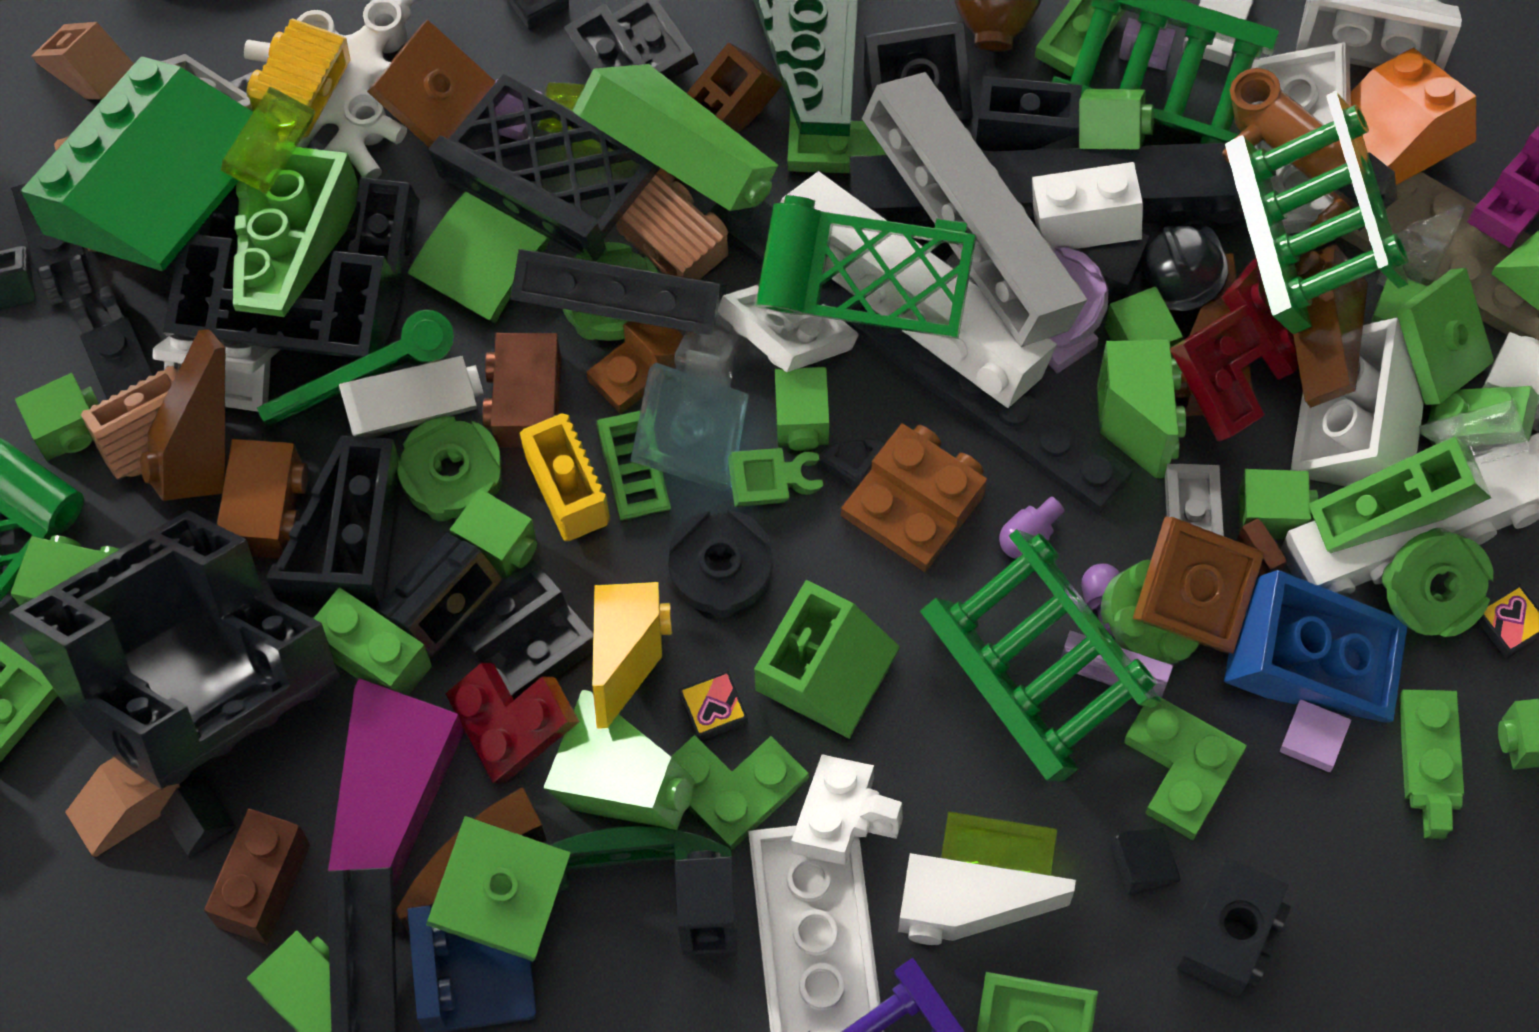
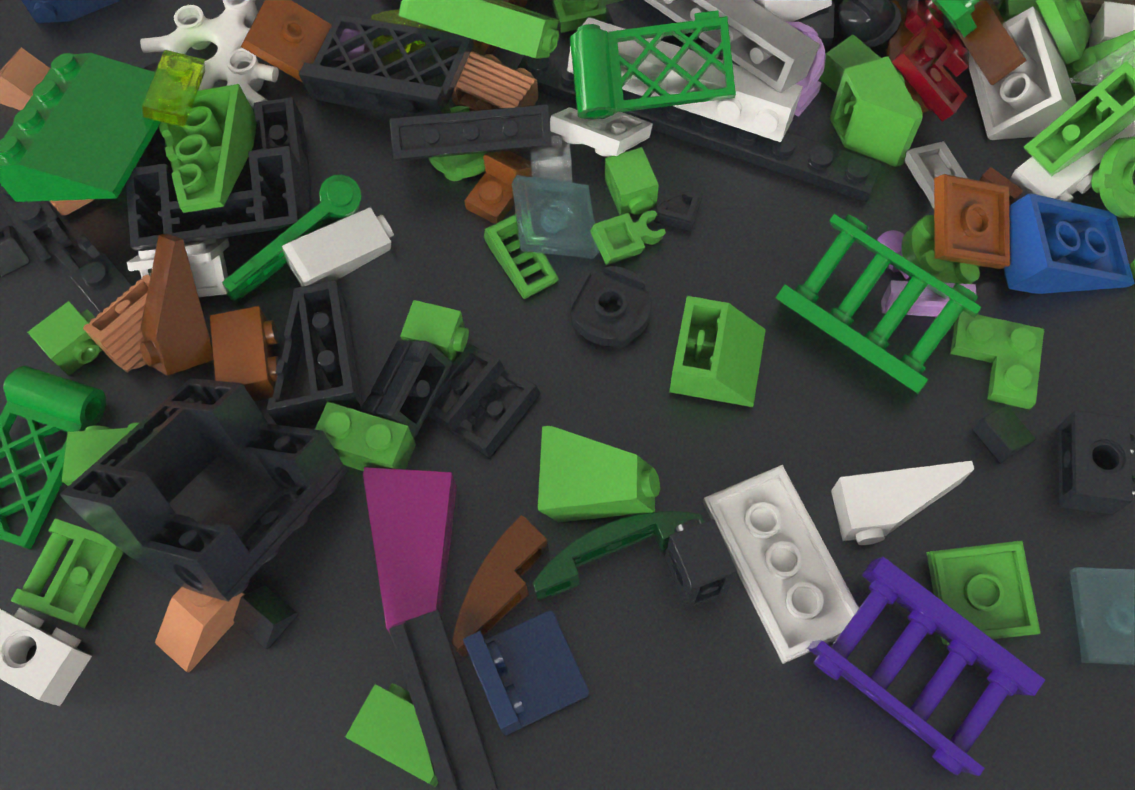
camera: 15 degrees left, 0 degrees up
copper brick [204,808,310,945] -> none
yellow brick [246,18,351,138] -> none
bright green plate [397,416,502,521] -> none
bright green slope [408,192,551,323] -> none
bright green plate [426,816,571,961] -> none
dark red plate [445,663,580,783] -> none
copper brick [483,333,561,448] -> none
yellow brick [520,413,610,541] -> none
yellow slope [592,582,672,729] -> none
bright green plate [671,735,809,851] -> none
tile [679,671,748,741] -> none
white hinge [791,755,903,865] -> none
dark orange plate [841,423,987,573] -> none
clear neon green plate [941,811,1057,876] -> none
medium lavender cylinder [999,497,1065,559] -> none
bright green brick [1238,469,1318,539] -> none
lavender tile [1279,699,1351,772] -> none

